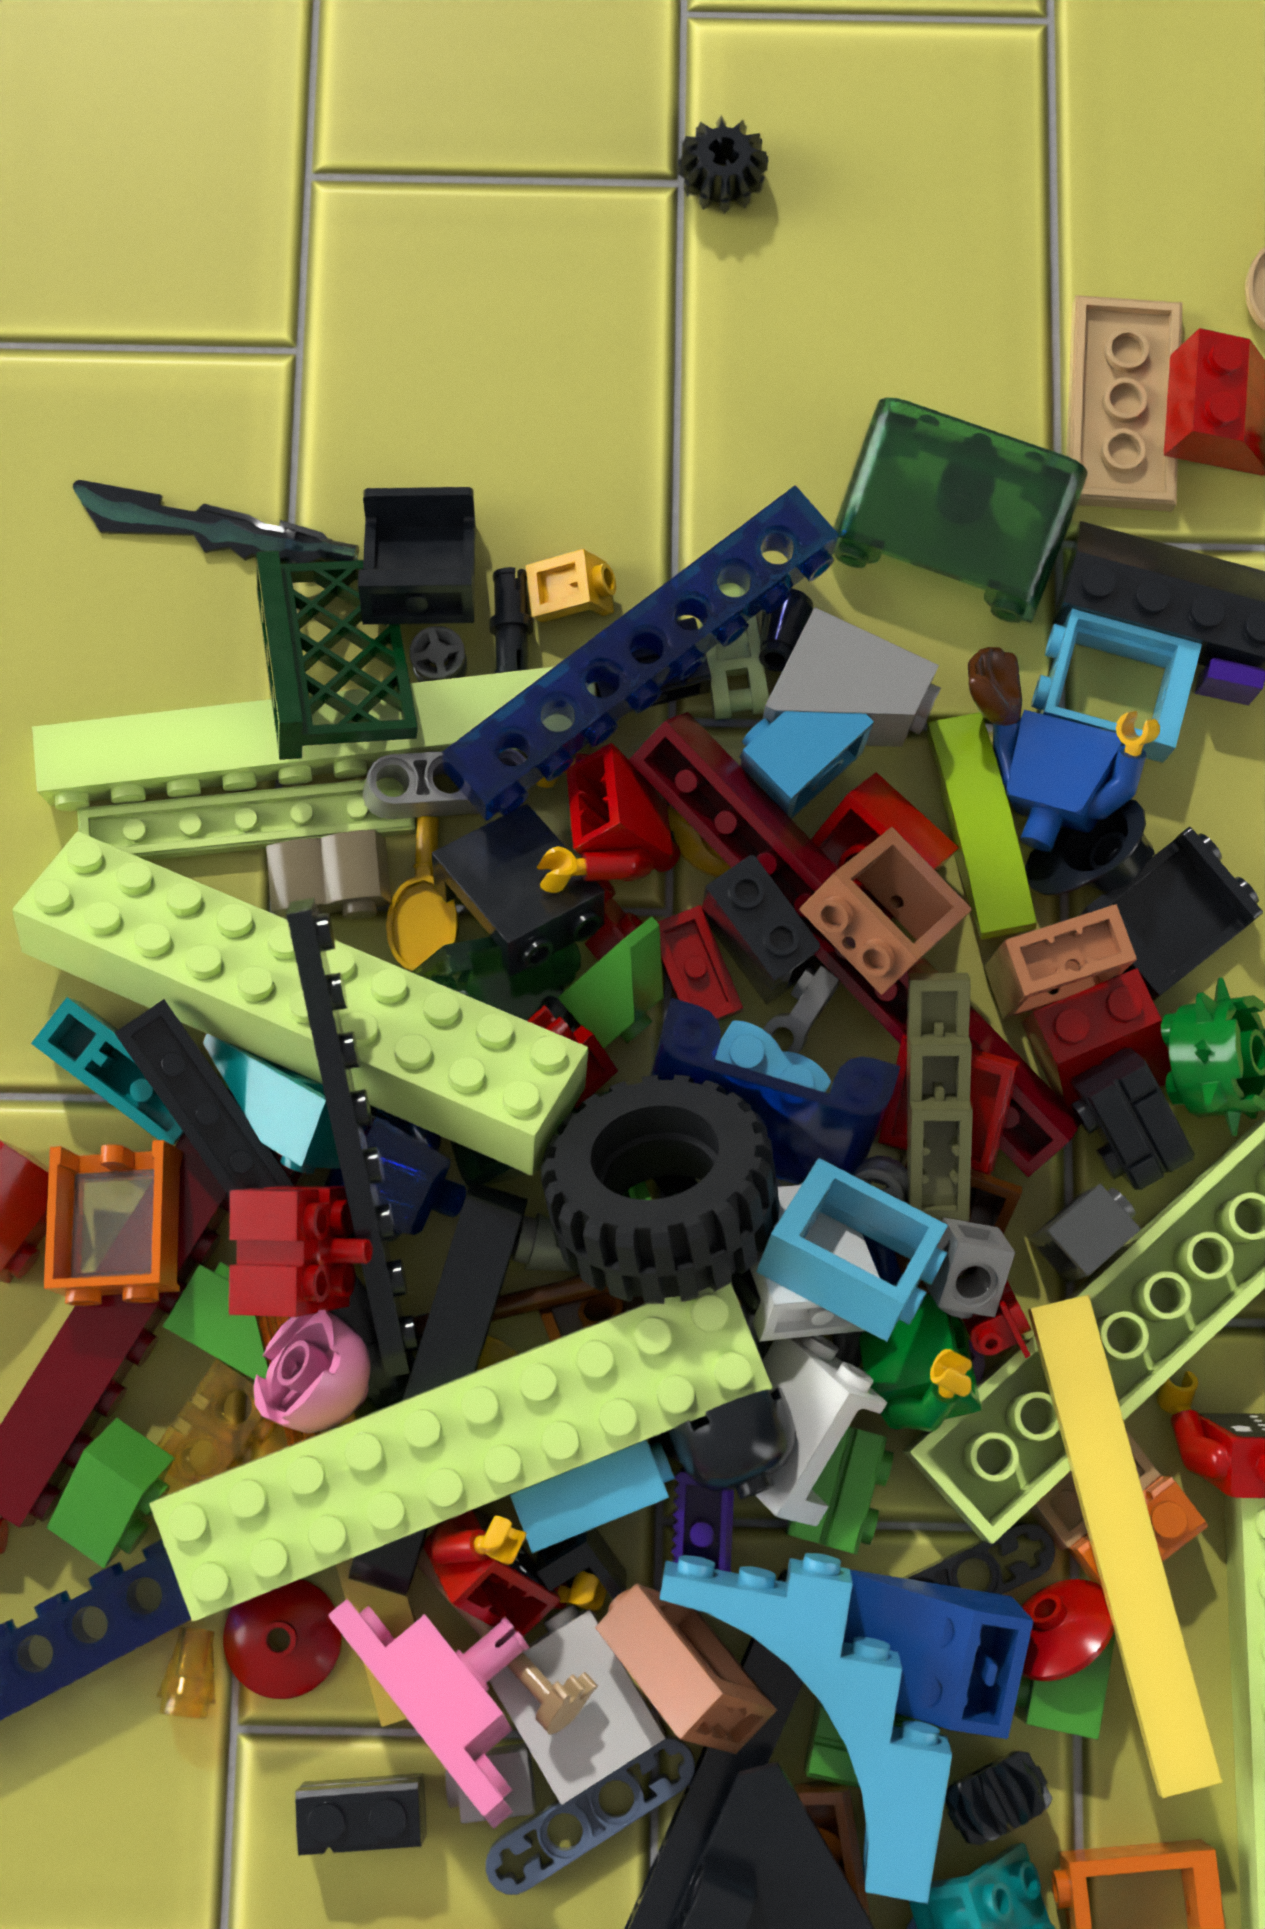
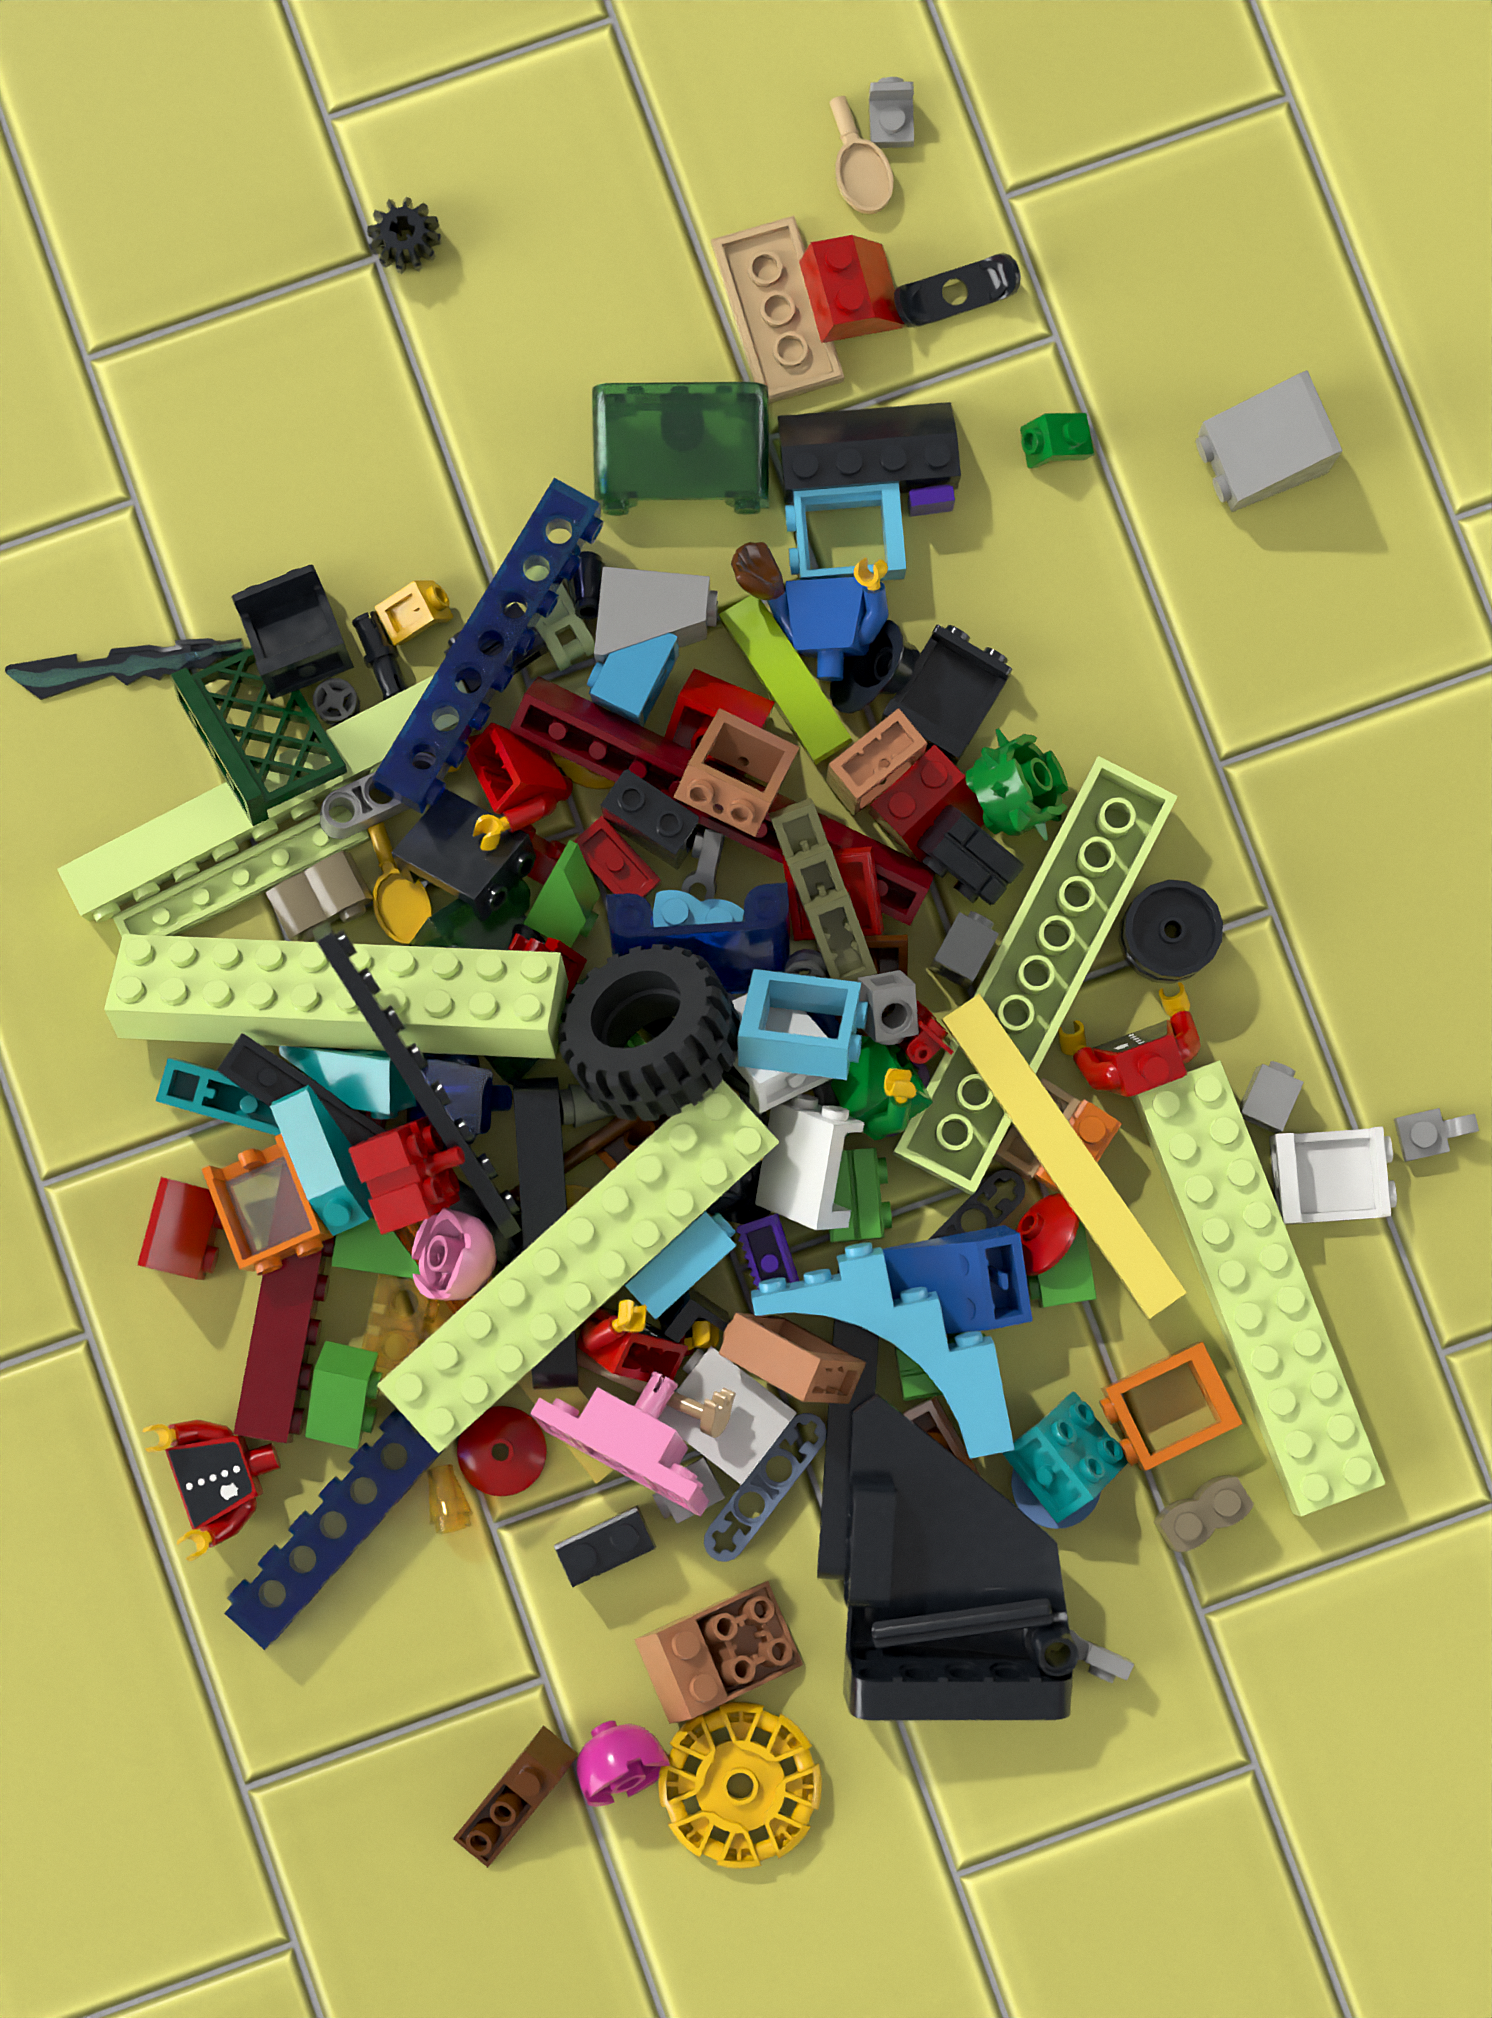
camera: 20 degrees left, 5 degrees up
black cylinder [669,1388,795,1500] -> none
black gear [945,1751,1053,1845] -> none
none -> slope [270,1085,373,1236]

